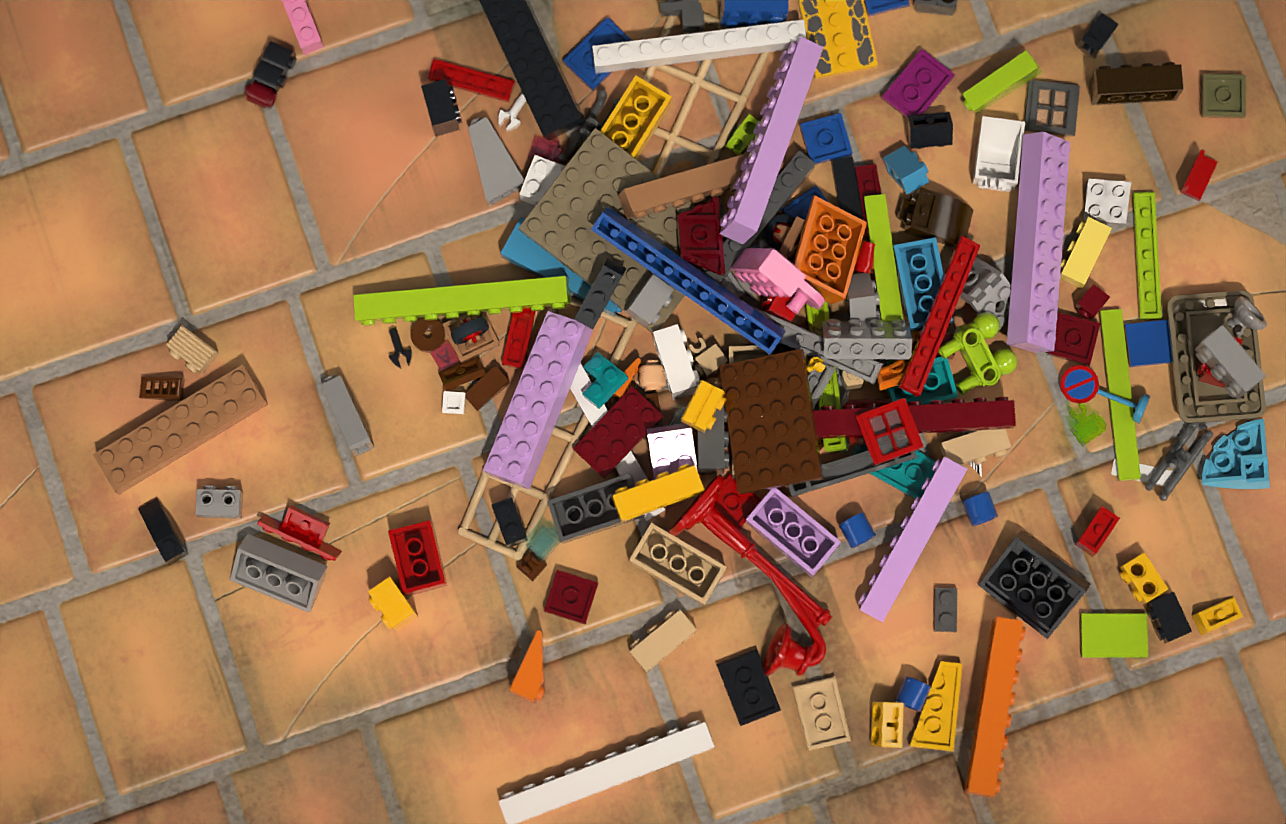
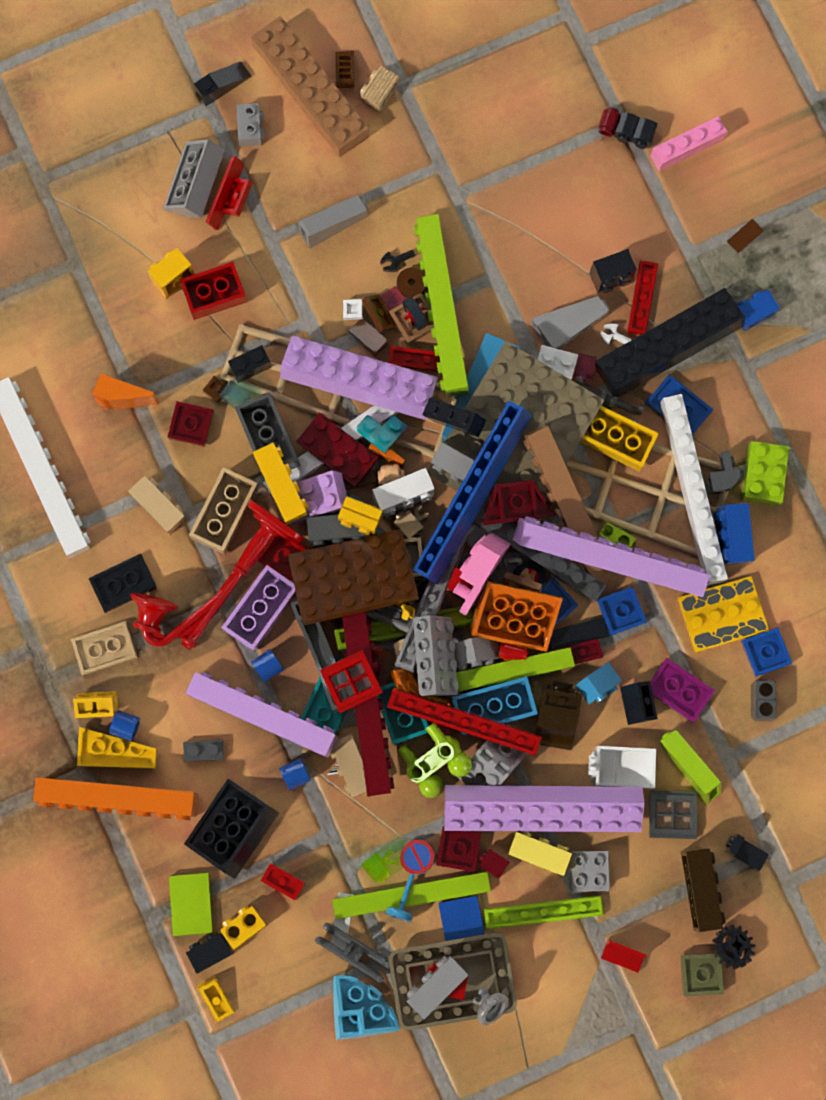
camera: 80 degrees right, 0 degrees up
none -> black gear [712,925,756,969]

